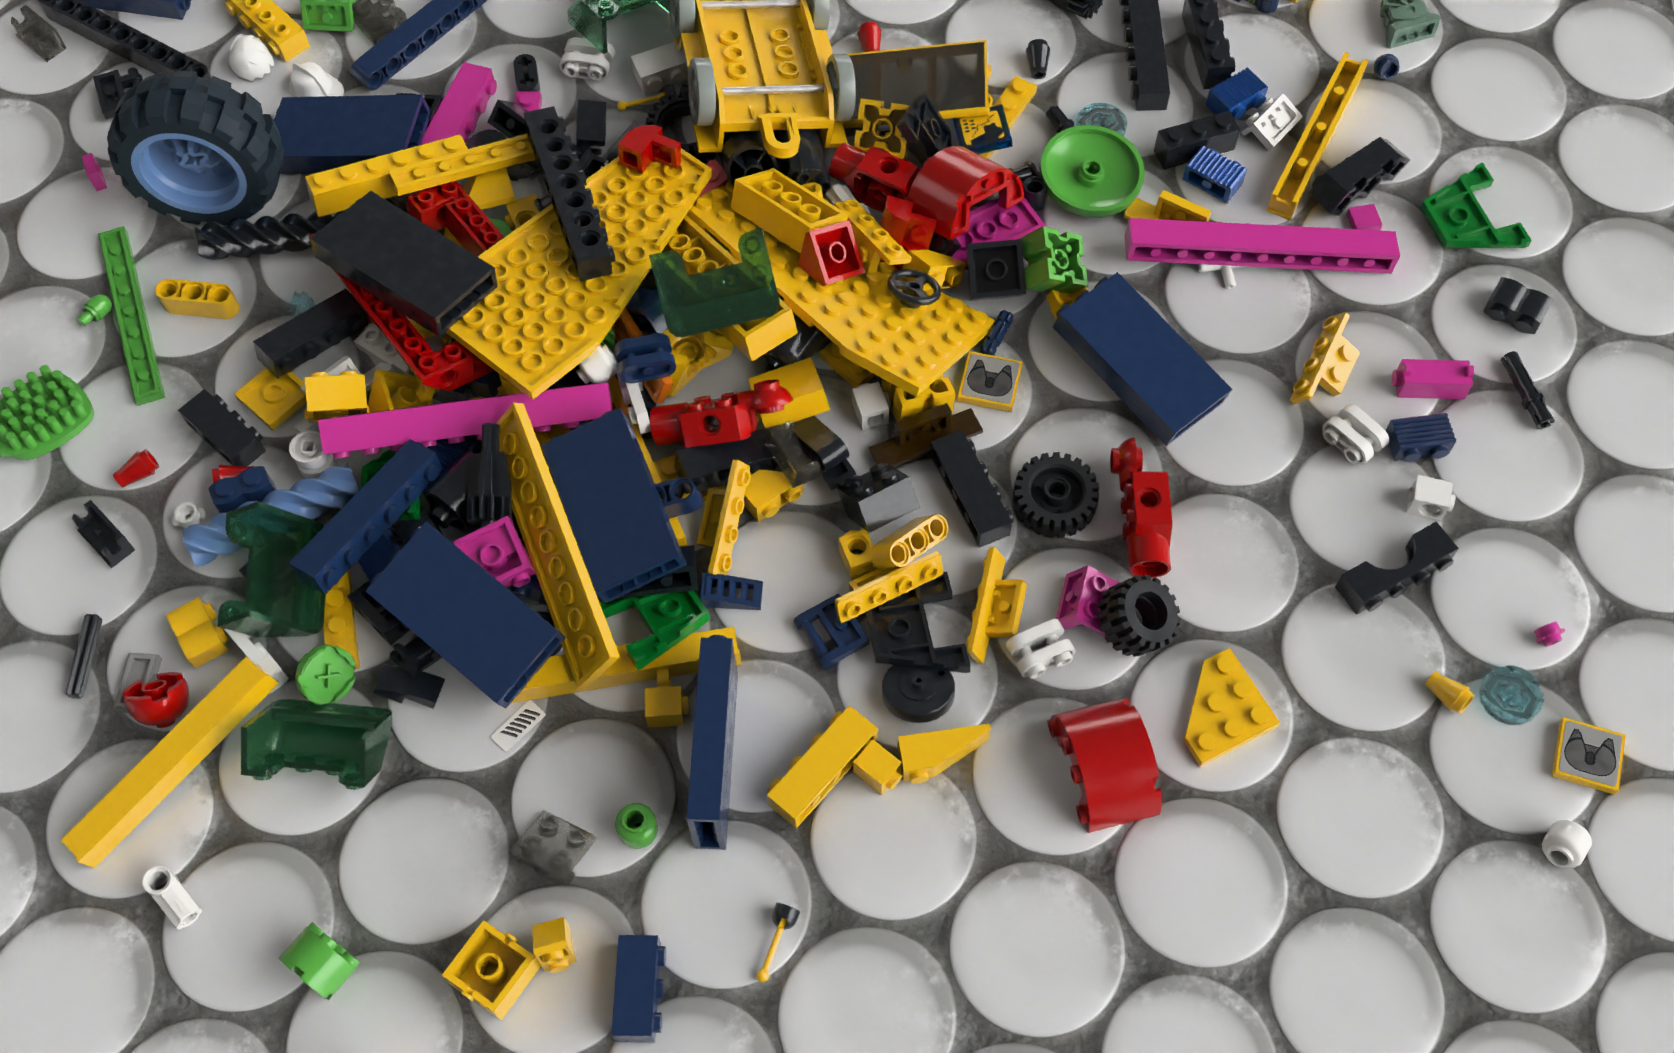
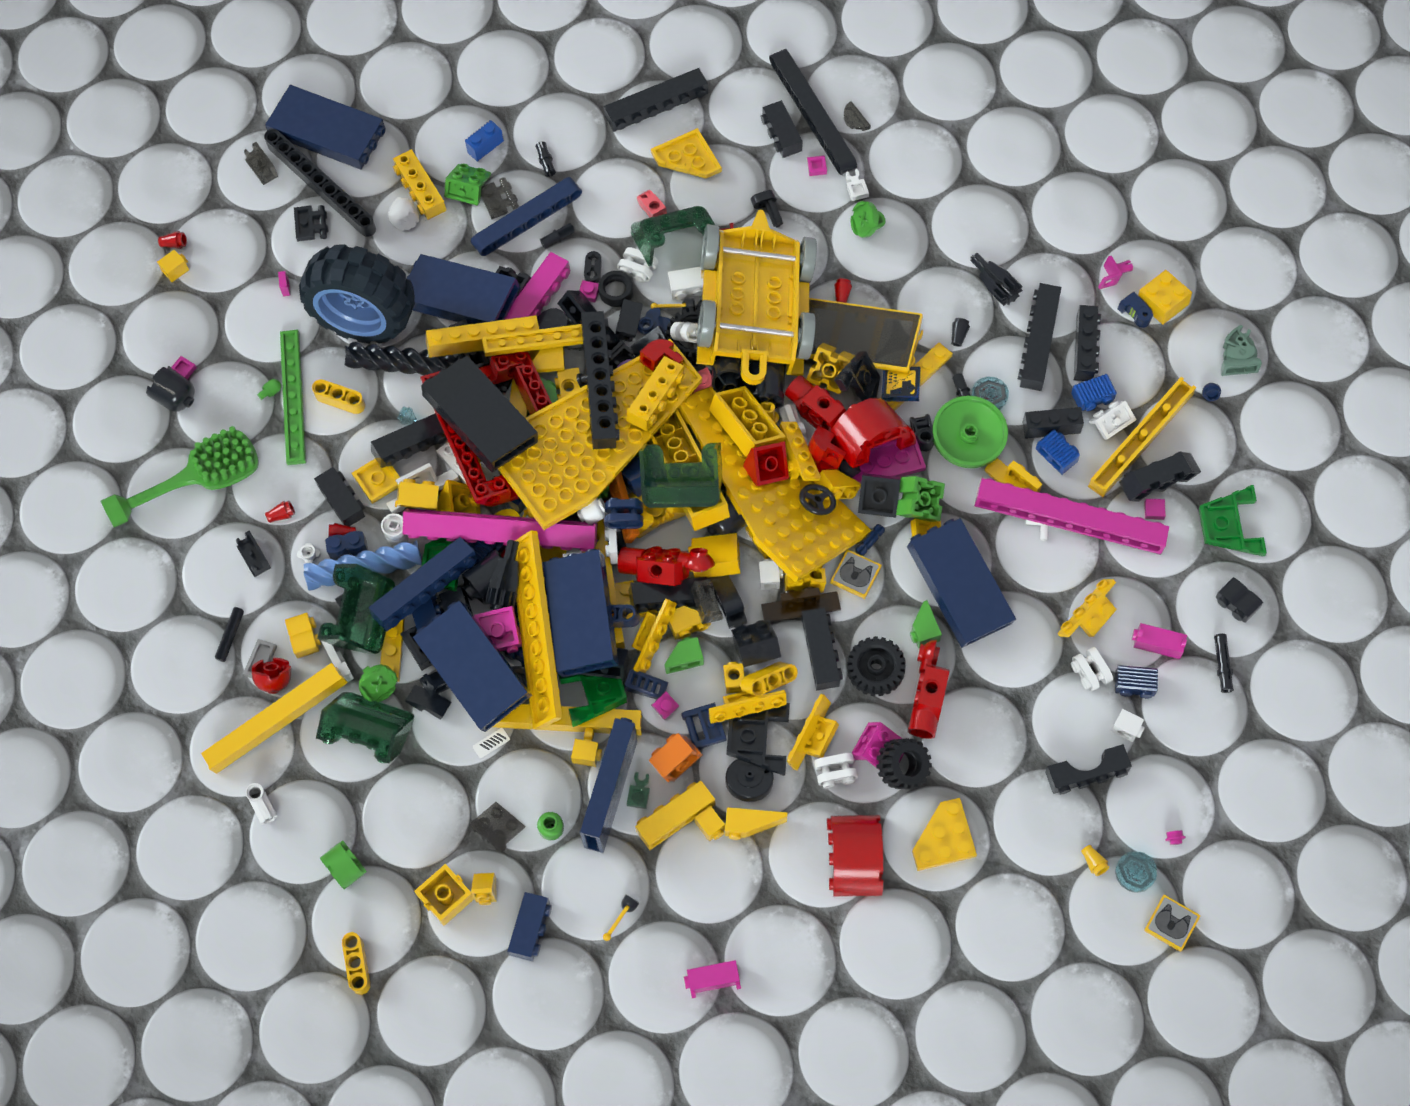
camera: 15 degrees right, 5 degrees up
white piece [289,62,344,97] -> none
white head [1542,820,1592,868] -> none
none -> black axle [540,223,575,249]
none -> black tyre [598,271,633,307]
none -> yellow brick [627,356,685,431]
none -> clear green plate [627,772,650,809]
none -> dark blue plate [637,308,670,335]
none -> orange brick [649,733,703,783]
none -> dark pink plate [651,691,679,720]
none -> bright green slope [664,637,704,674]
none -> white brick [670,322,698,343]
none -> dark pink brick [684,960,741,998]
none -> bright green slope [910,600,942,649]

